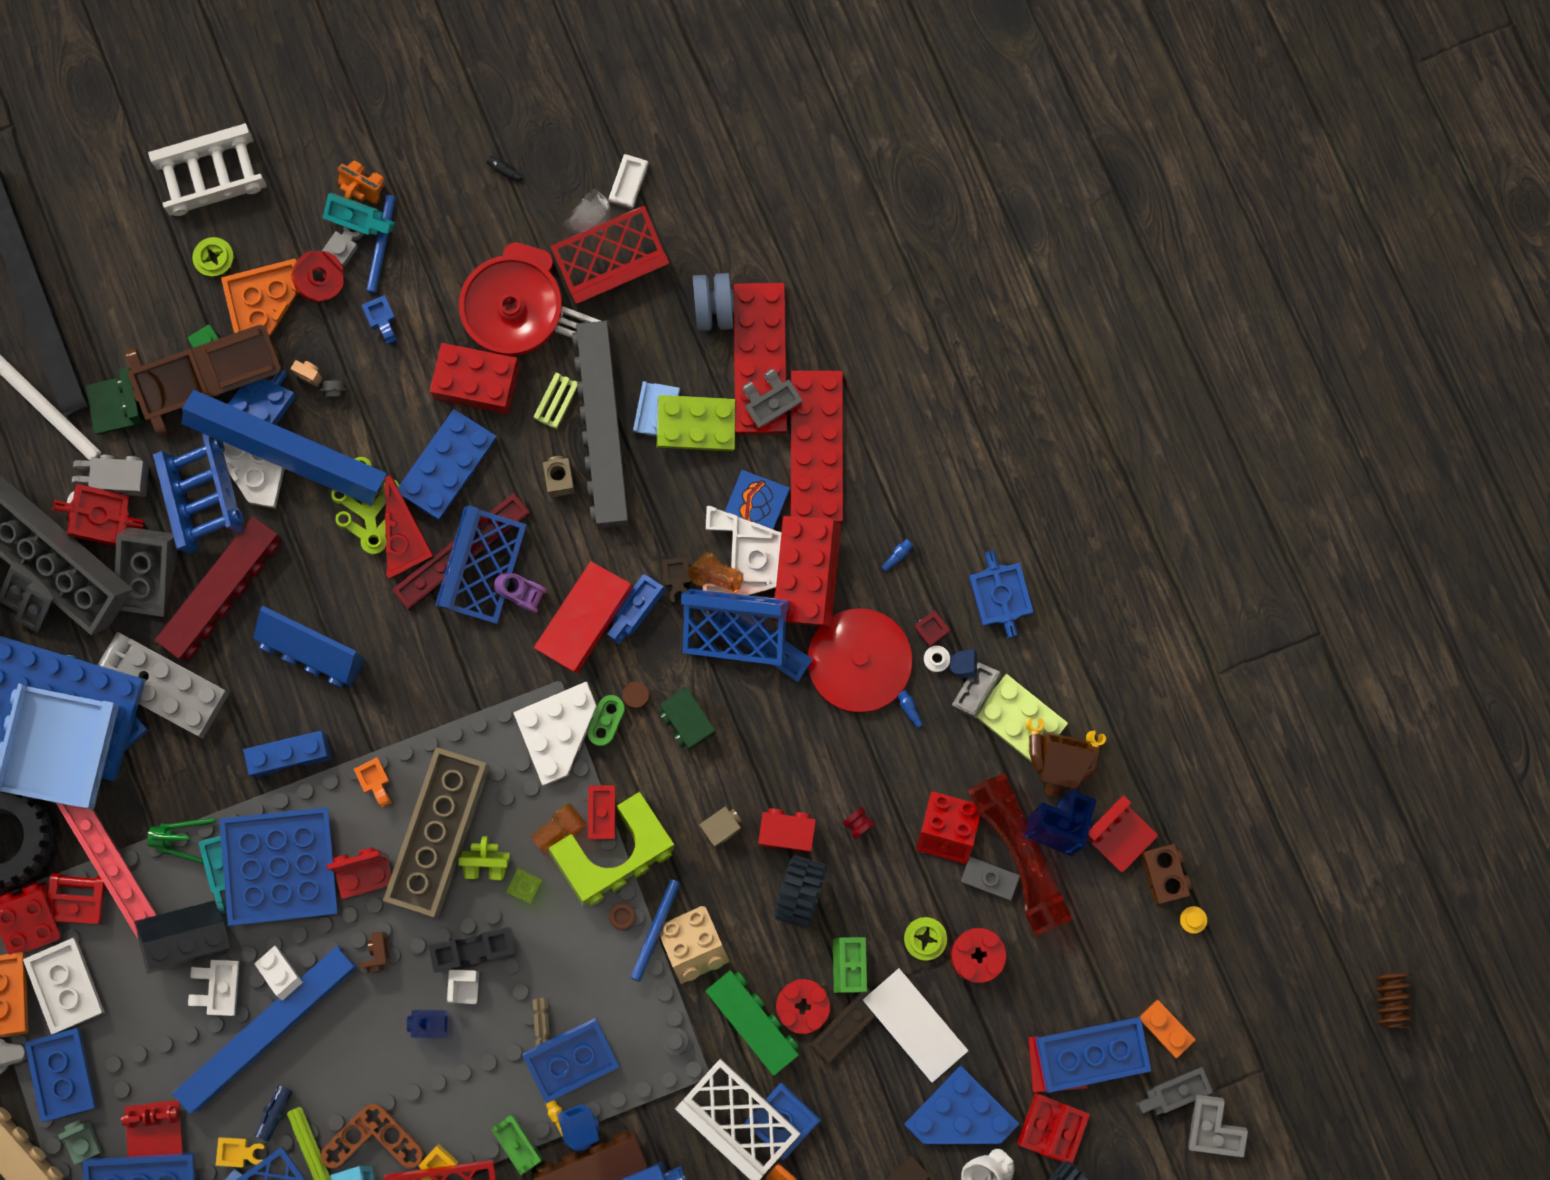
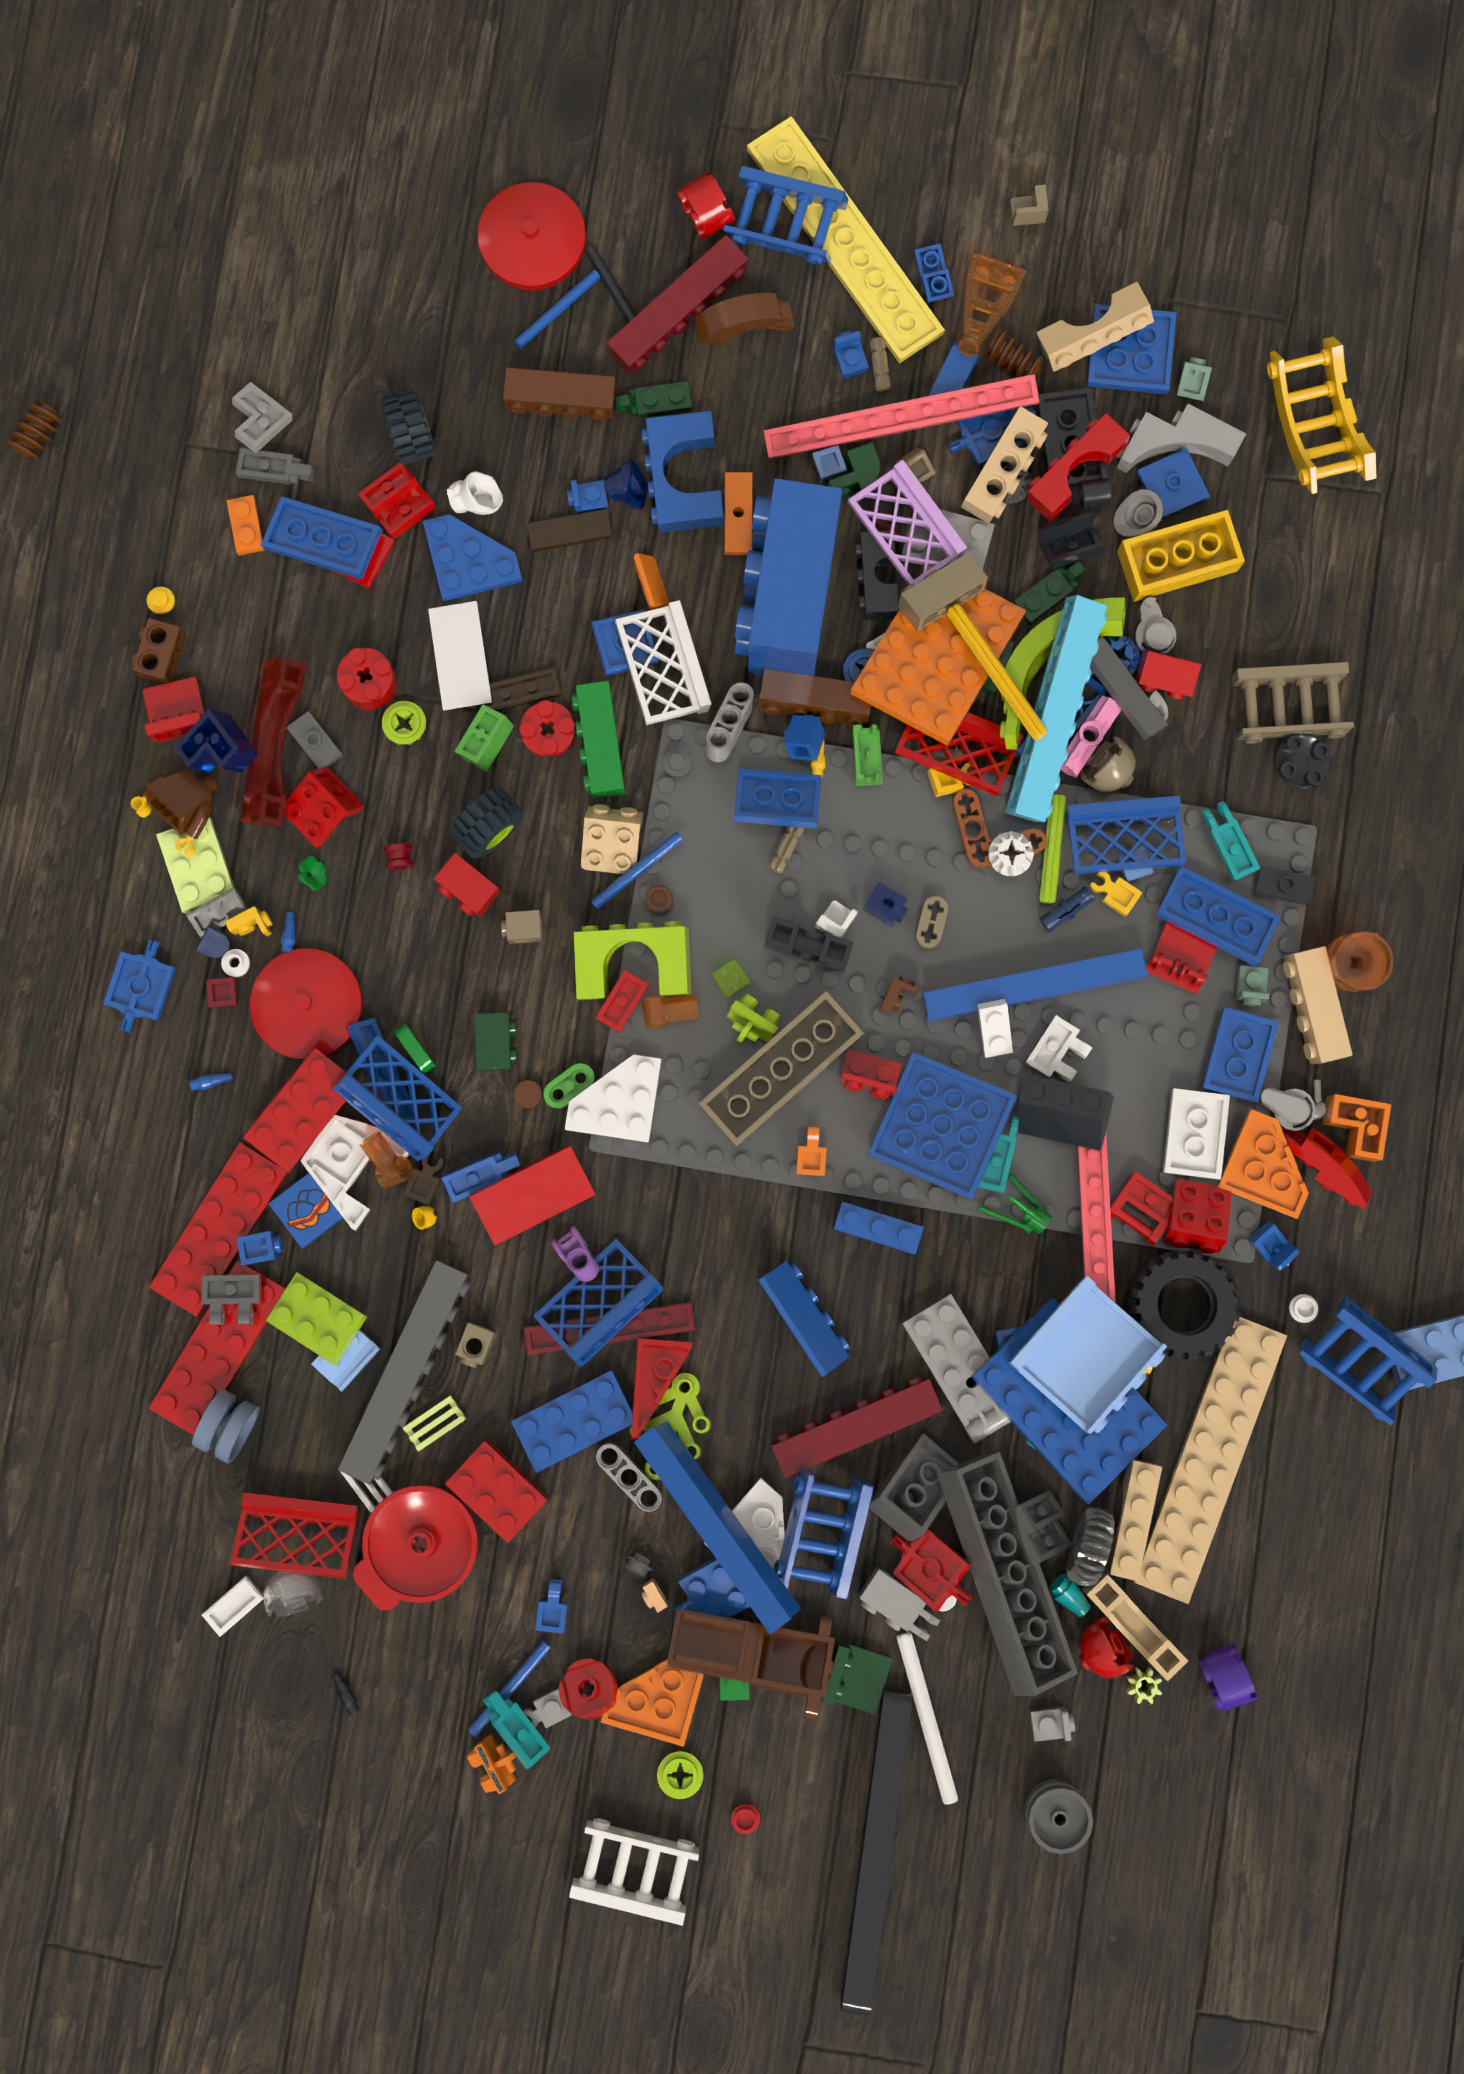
camera: 150 degrees left, 5 degrees up
none -> yellow bracket [225,906,273,936]
none -> blue bracket [236,1231,283,1266]
none -> green plant [299,856,327,891]
none -> green beam [394,1023,436,1074]
none -> yellow hinge [412,1206,437,1230]
none -> light grey beam [596,1442,662,1512]
none -> light grey beam [705,682,754,762]
none -> red plate [731,1803,760,1834]
none -> dark tan beam [915,896,948,949]
none -> white gear [988,831,1034,876]

